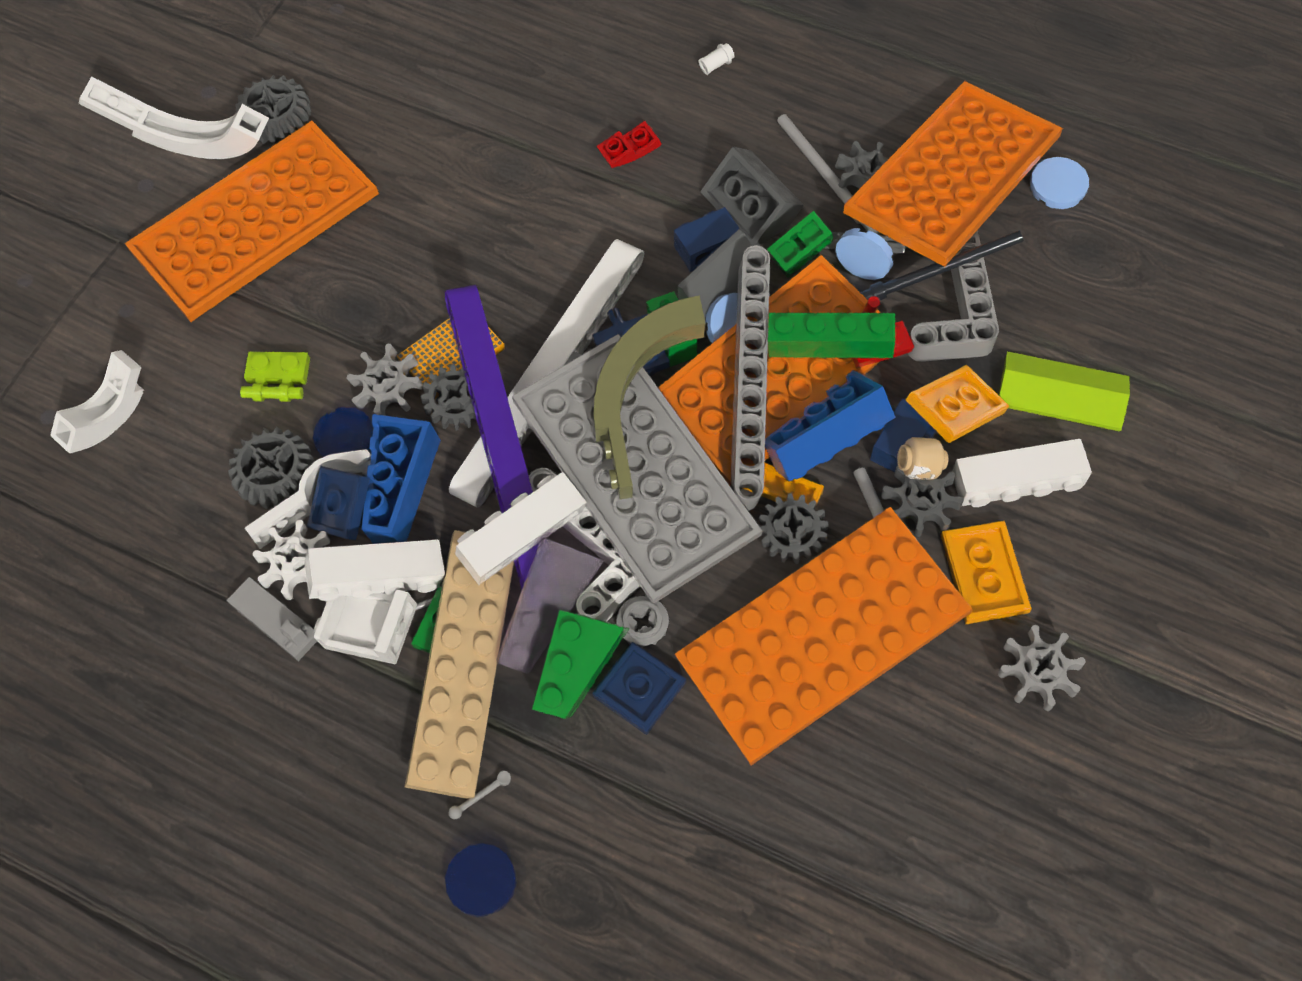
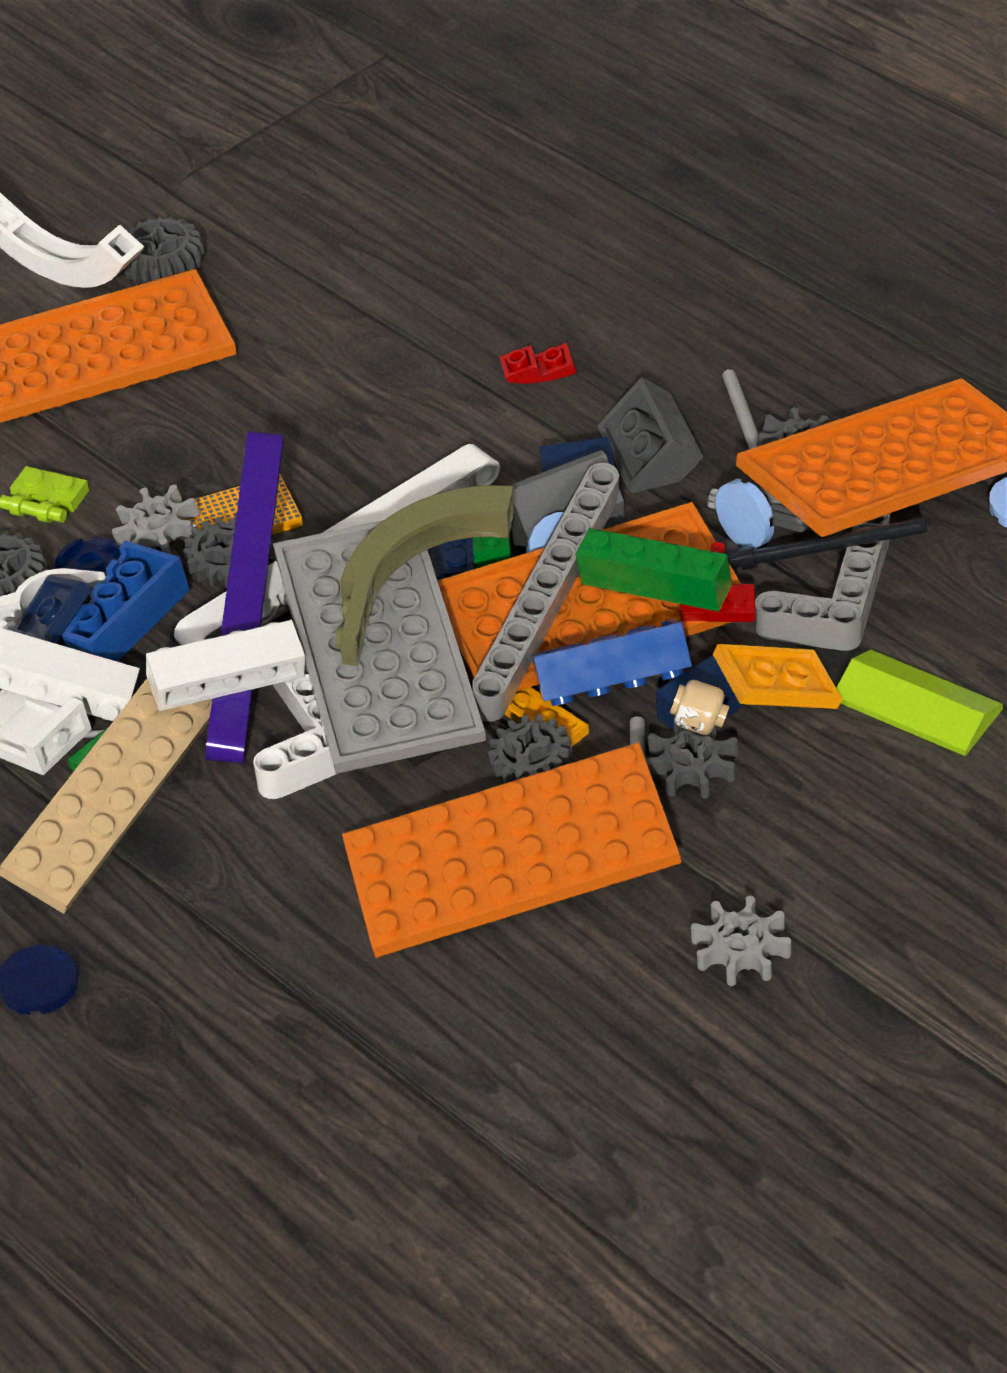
camera: 20 degrees right, 20 degrees down
light grey hinge [449,771,511,819] -> none
clear purple wing [496,537,604,674] -> none
green wedge [532,610,630,719] -> none
dark blue plate [592,642,686,735] -> none
light grey gear [616,596,669,648] -> none
white pin [698,43,735,75] -> none
green brick [767,211,833,278] -> none
light orange tile [941,520,1032,624] -> none
white brick [952,439,1092,507] -> none

